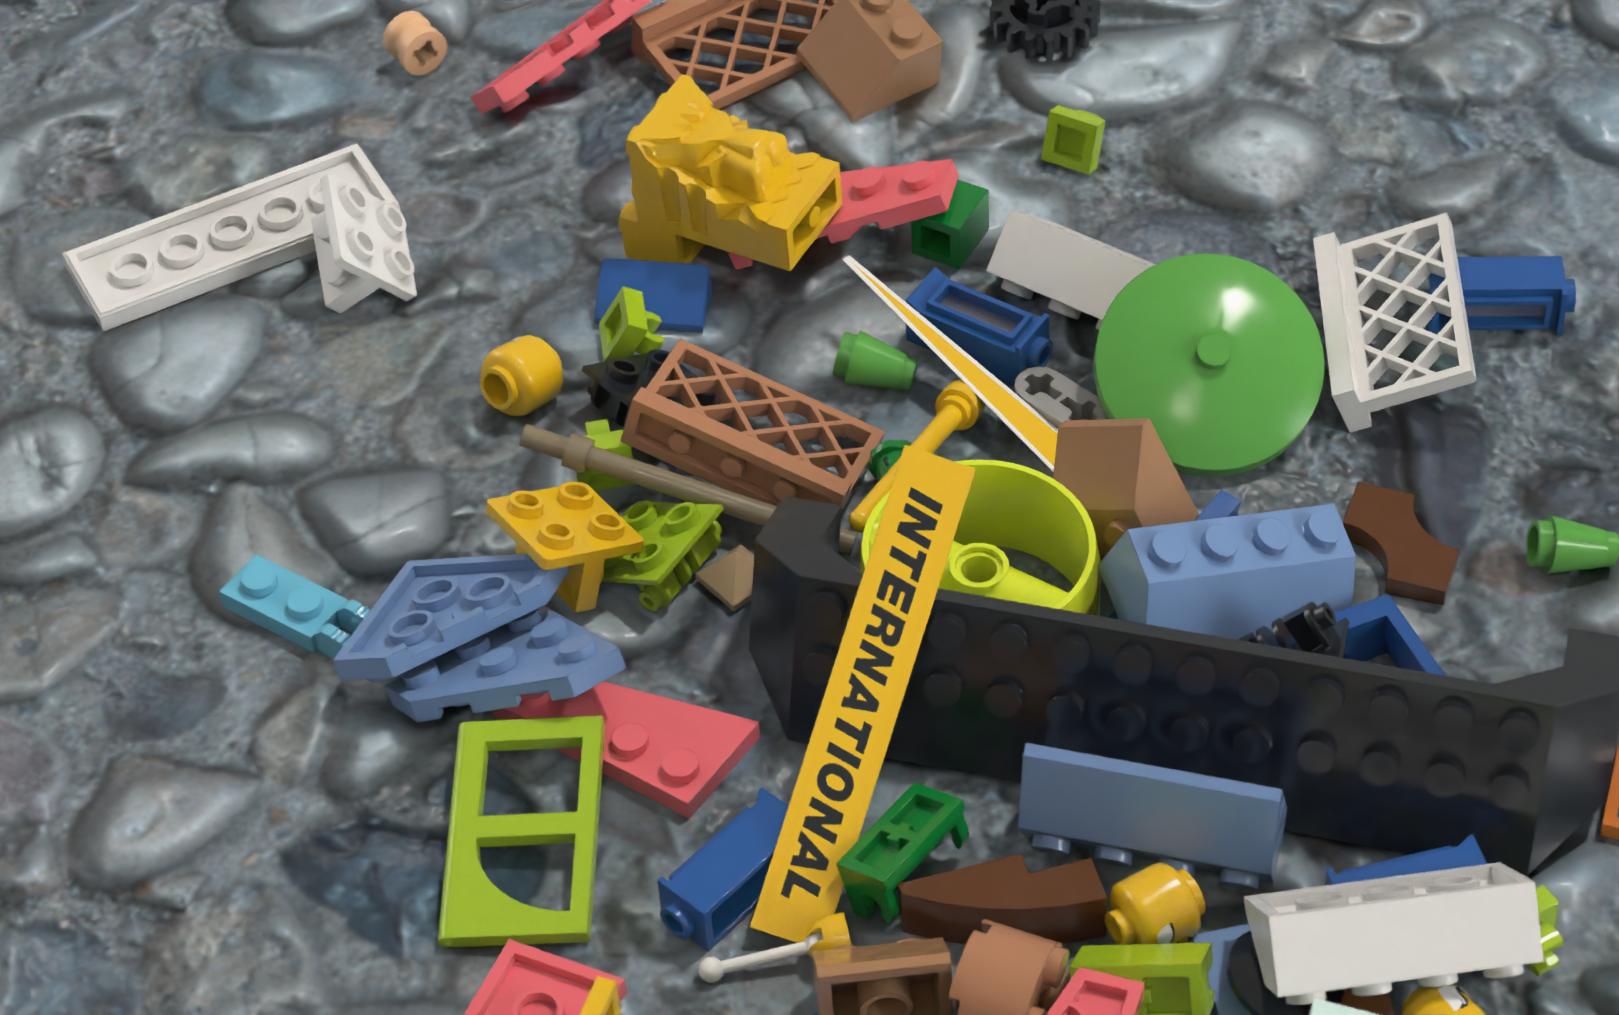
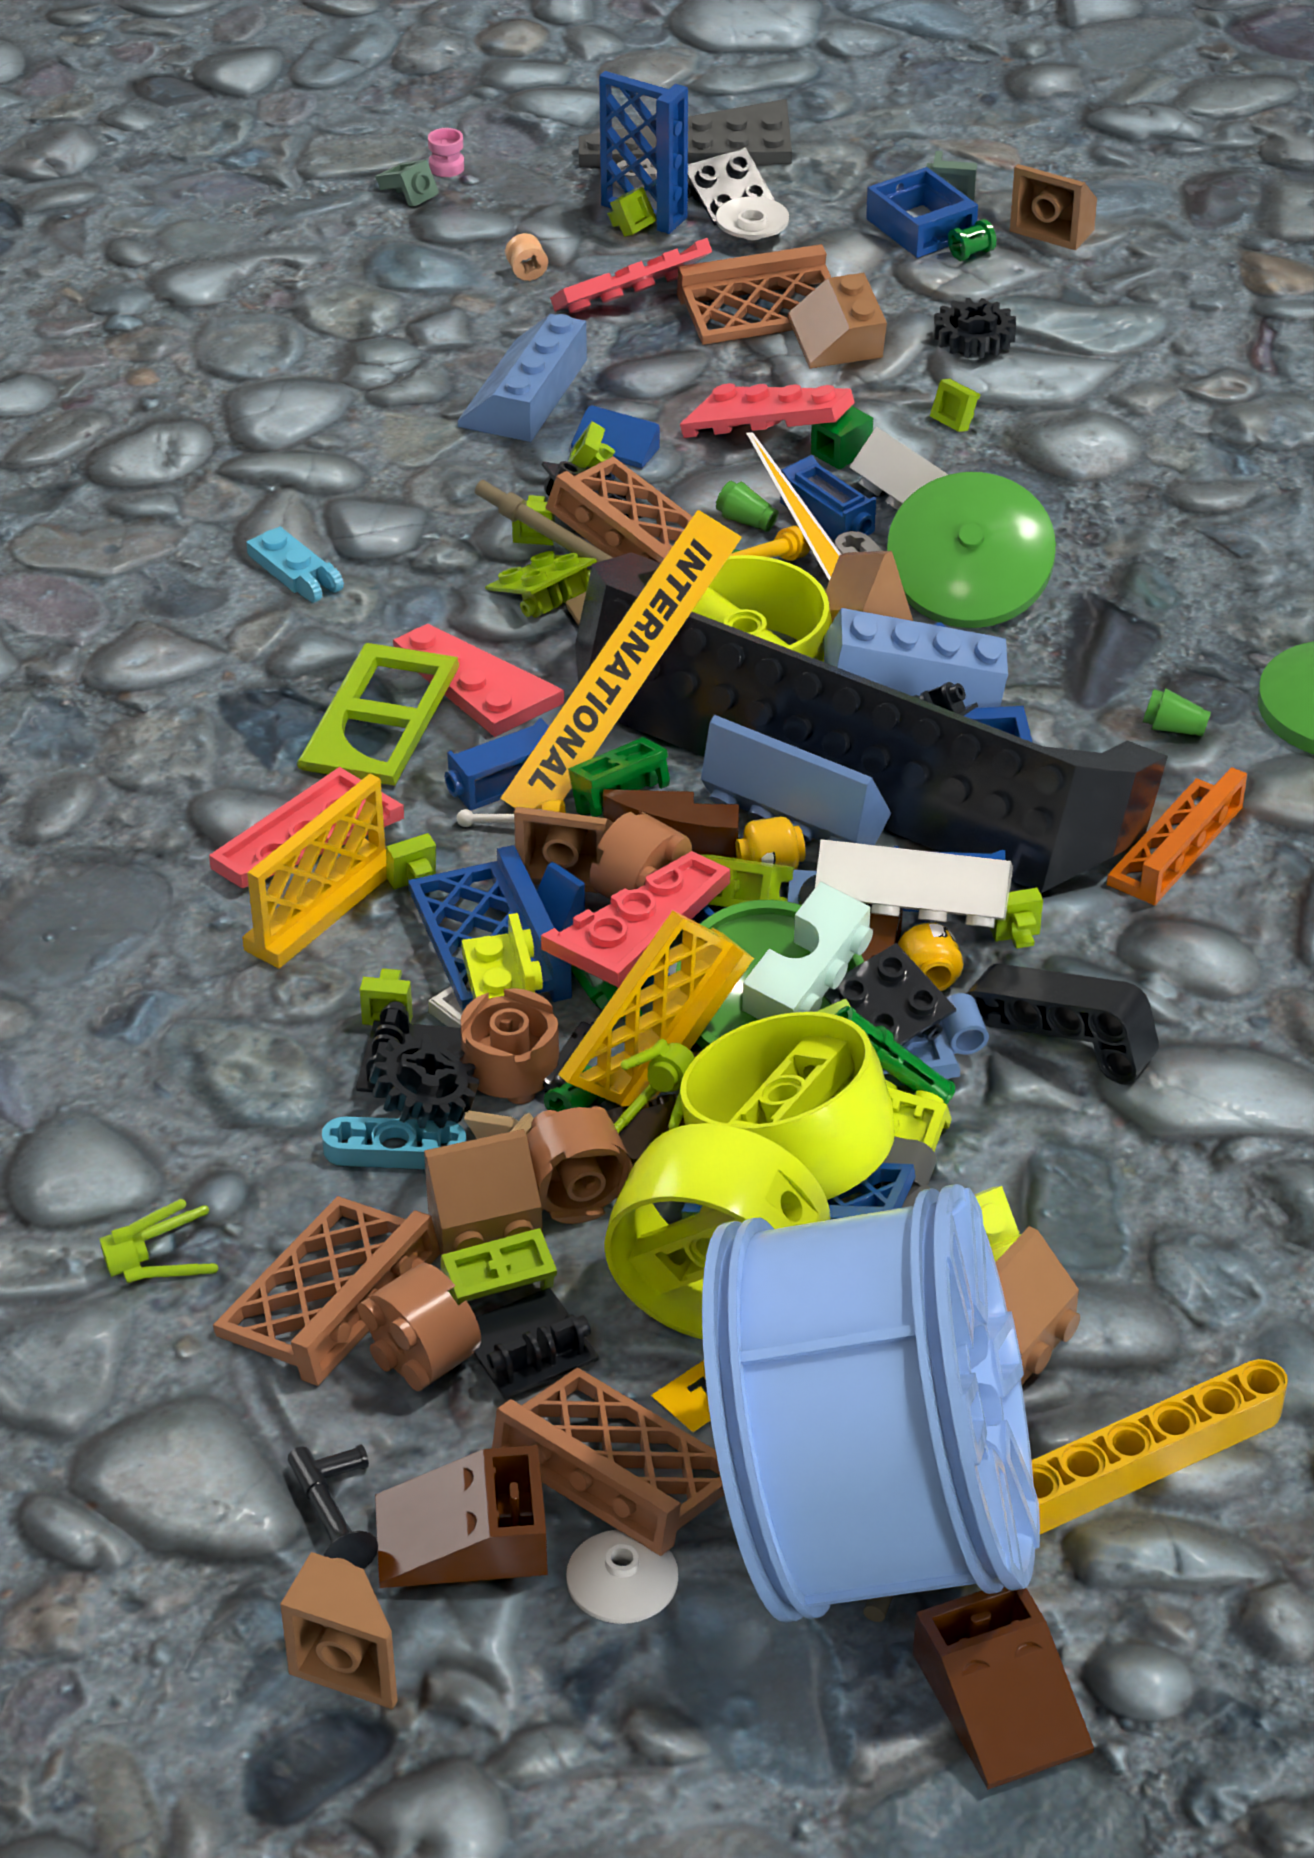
camera: 15 degrees right, 5 degrees down
white tile [62,143,400,332] -> none
white bracket [311,173,417,314] -> none
medium blue plate [333,553,569,682] -> none
medium blue plate [385,606,626,722] -> none
yellow head [480,335,563,417] -> none
yellow bracket [485,482,644,613] -> none
yellow brick [618,74,843,271] -> none
white fence [1313,212,1477,433] -> none
reddish brown tile [1343,482,1459,606] -> none
blue window [1423,256,1576,335] -> none
none -> medium blue slope [458,314,587,442]

